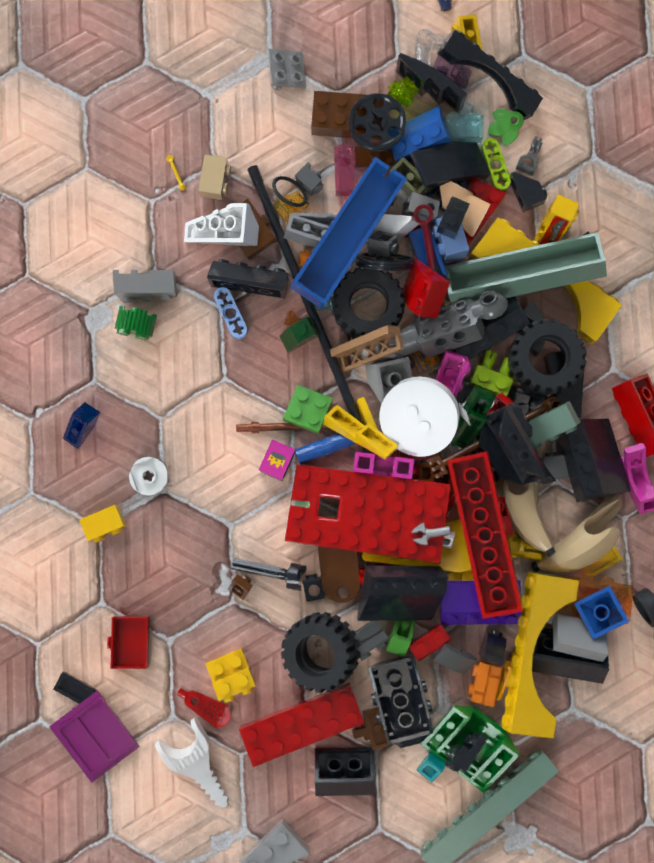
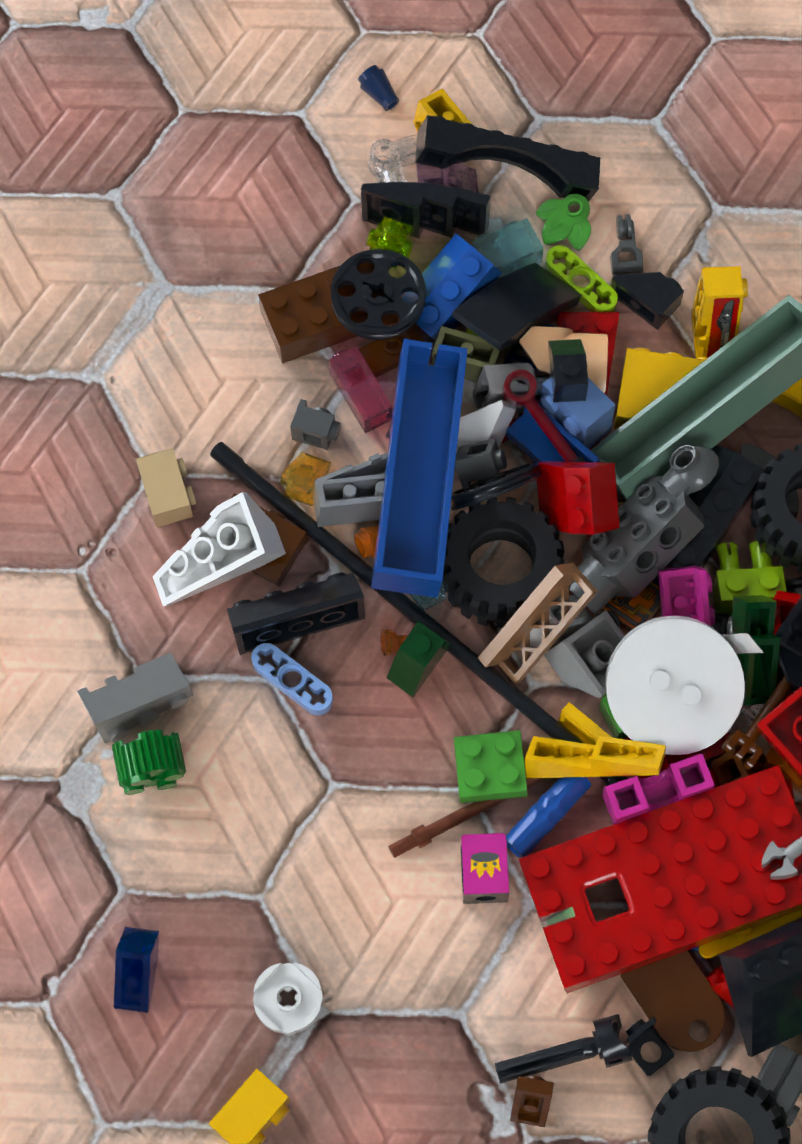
camera: 25 degrees left, 15 degrees down
yellow hinge [166,155,186,191] -> none
light grey hinge [268,49,306,91] -> none
black tyre [272,176,307,207] -> none

